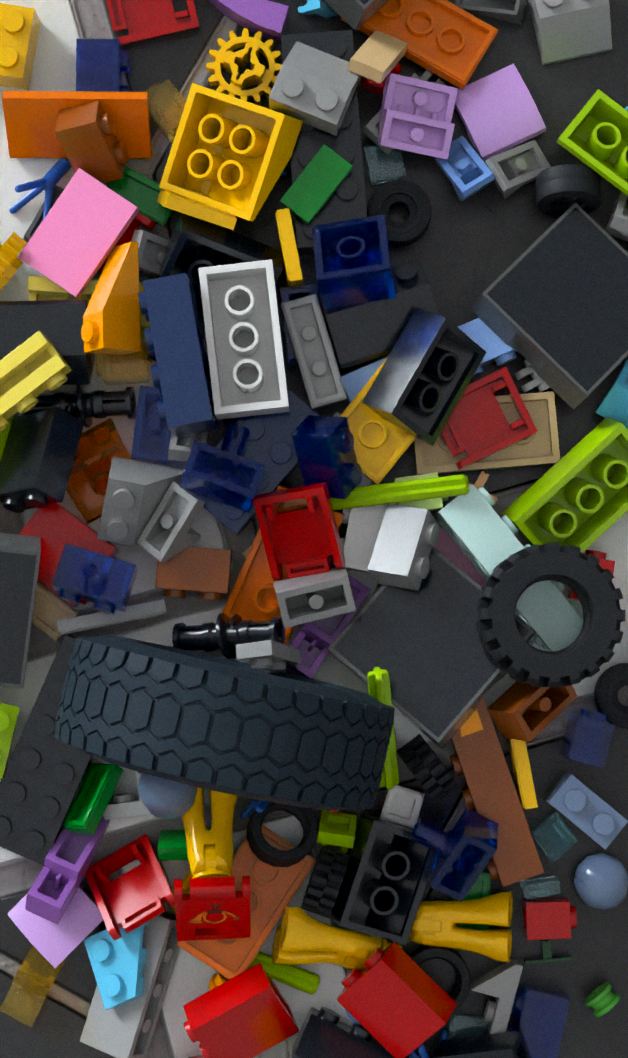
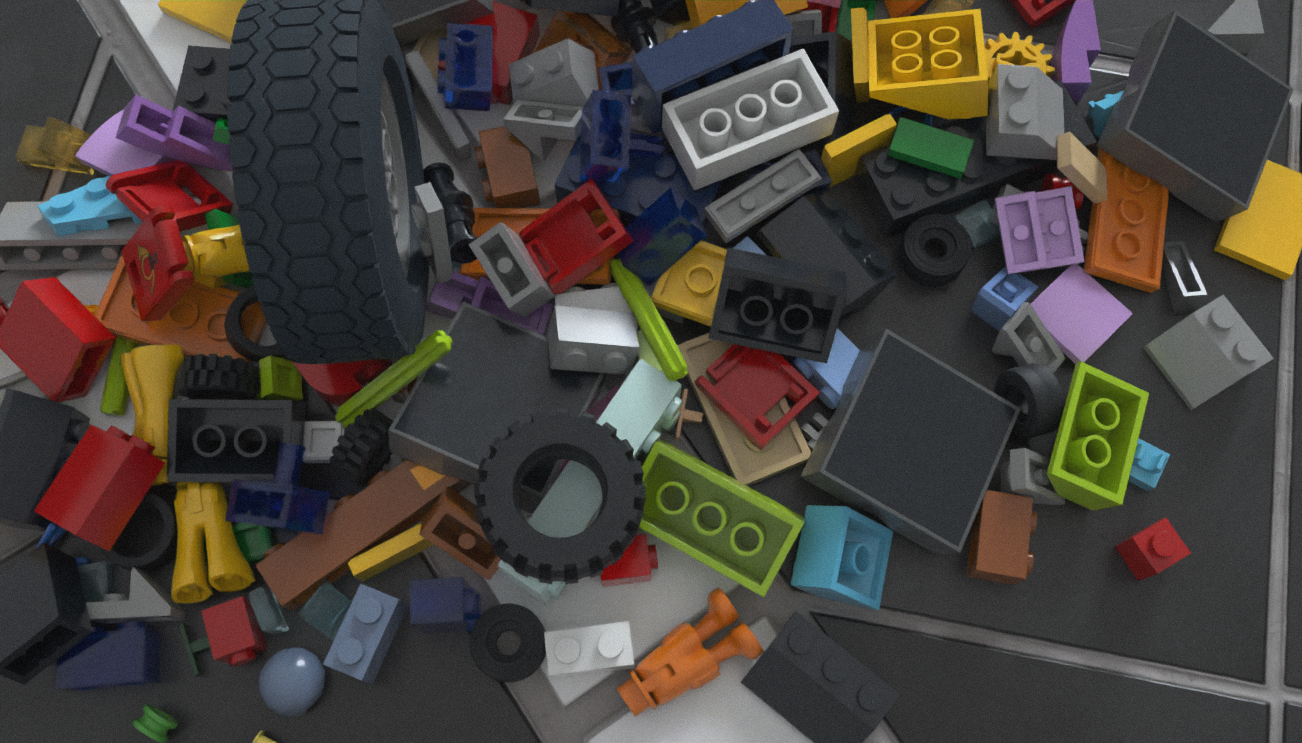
camera: 65 degrees right, 15 degrees down
clear blue brick [312,214,396,309] -> none

